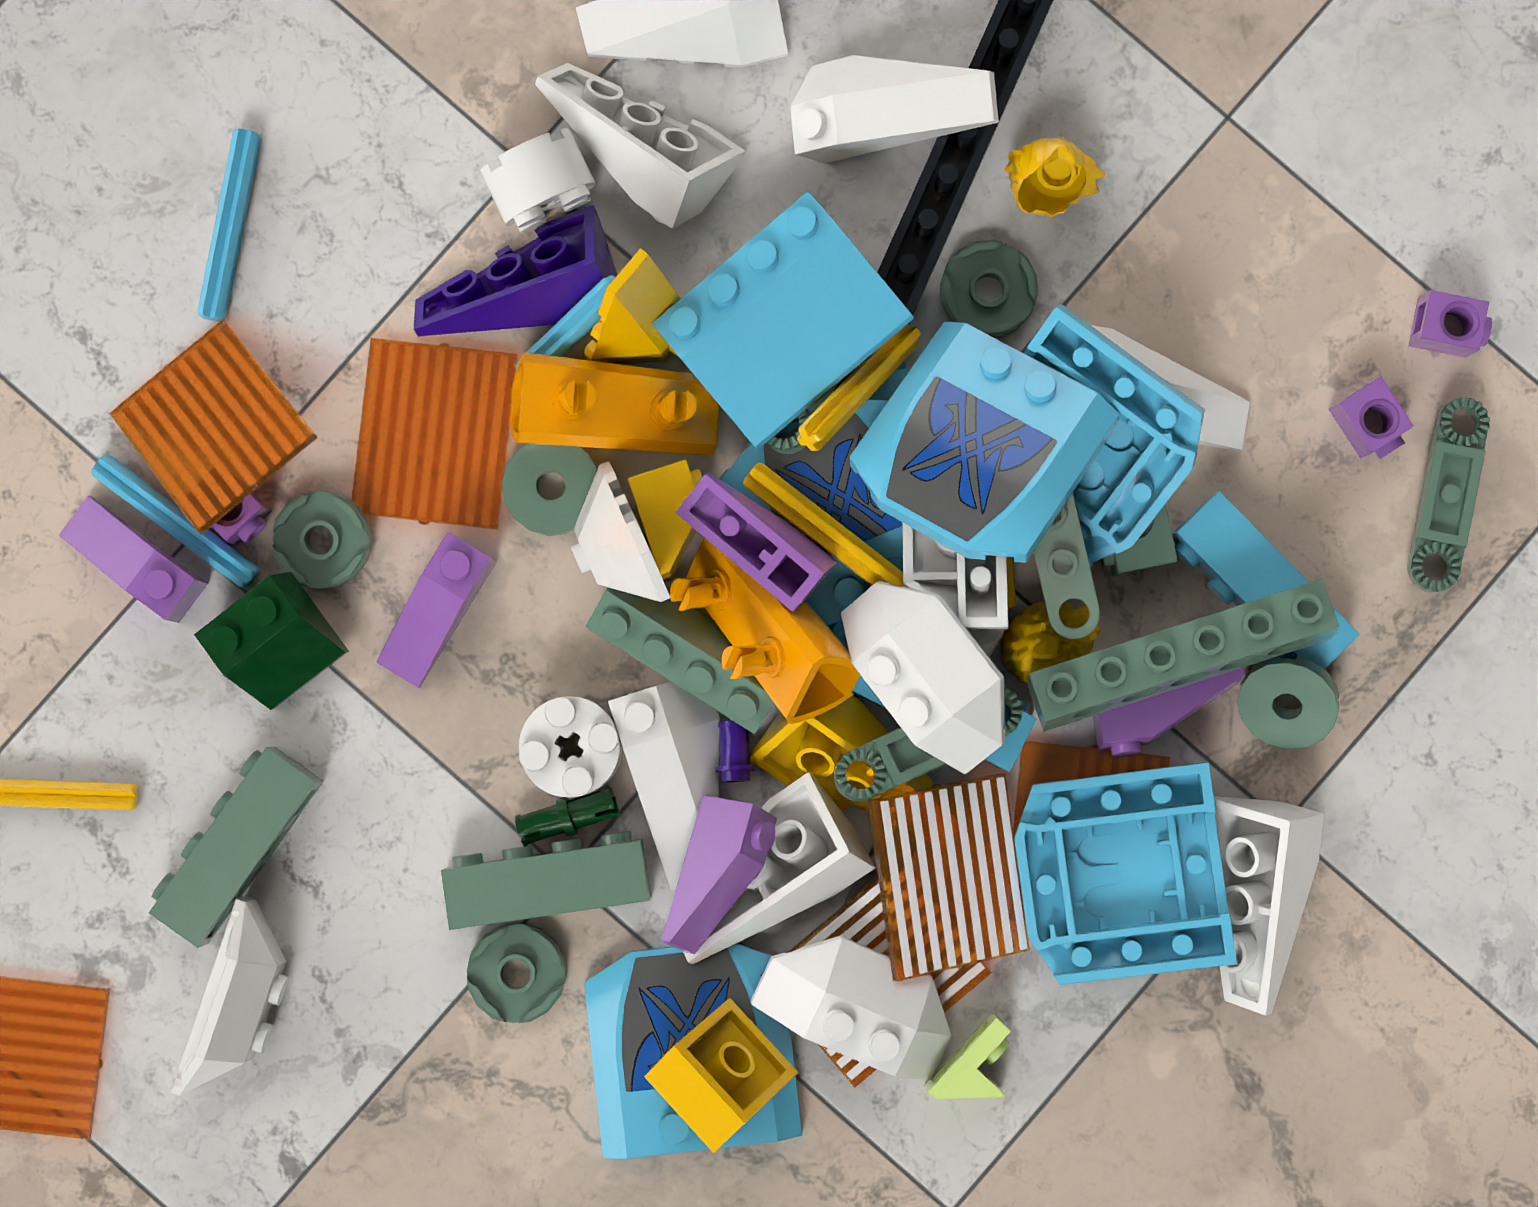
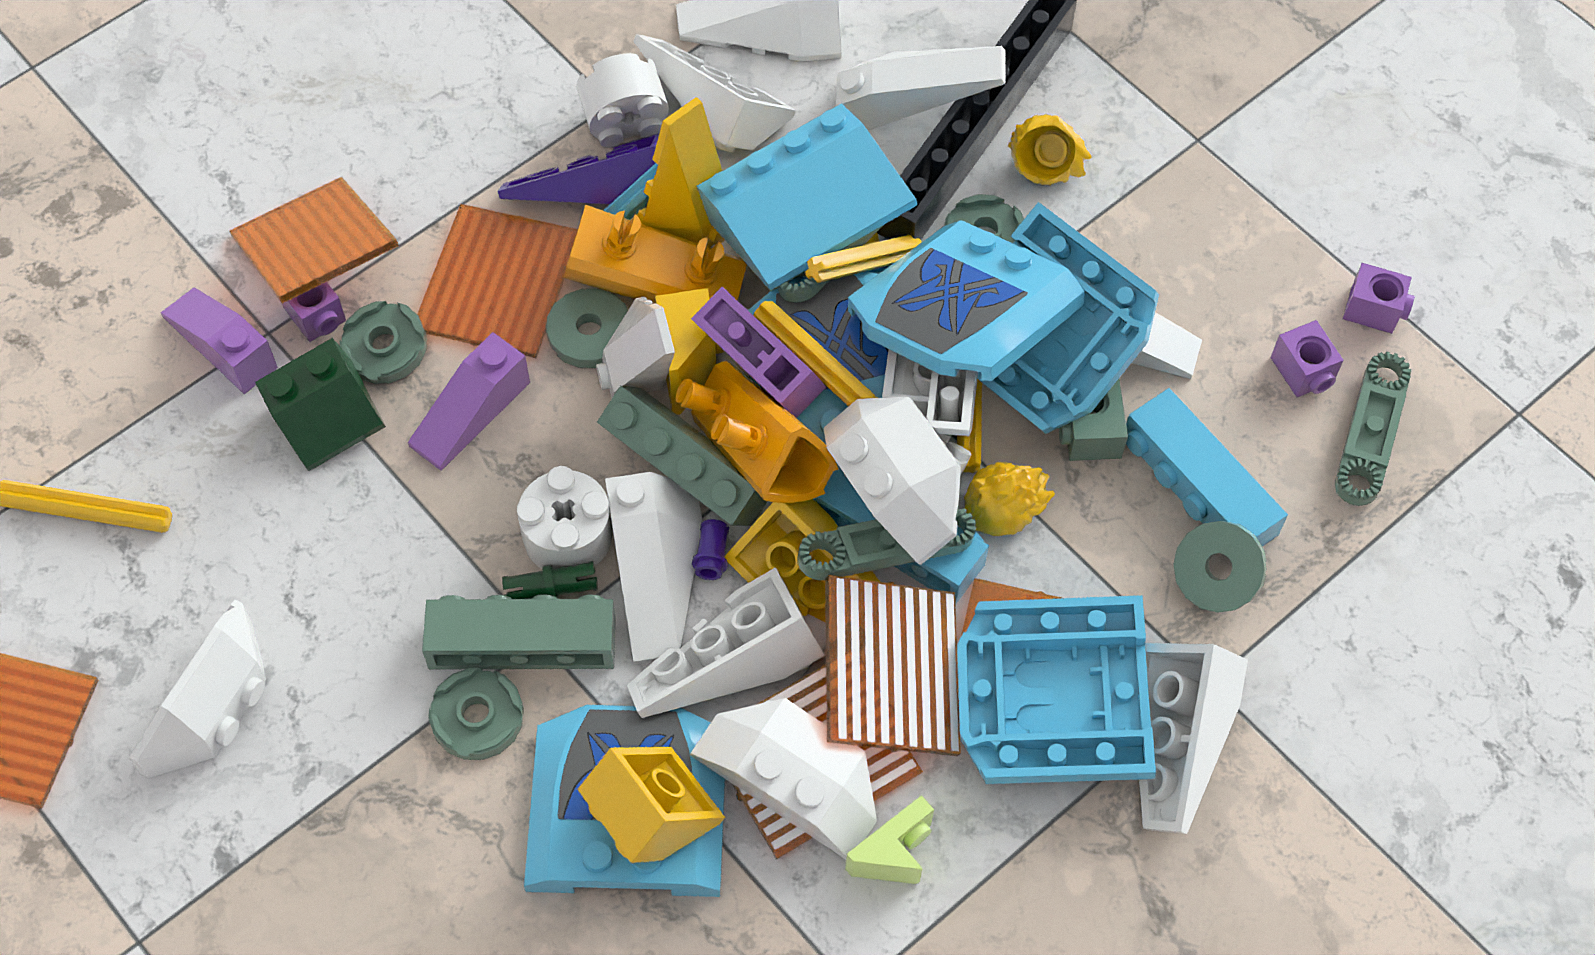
camera: 10 degrees right, 25 degrees down
medium azure axle [91,454,260,588] -> none
sand green brick [149,747,324,948] -> none
medium azure axle [197,129,261,321] -> none
medium lavender slope [661,795,777,954] -> none
sand green brick [1027,579,1340,732] -> none
sand green plate [1034,493,1100,639] -> none
medium lavender slope [1092,667,1245,757] -> none

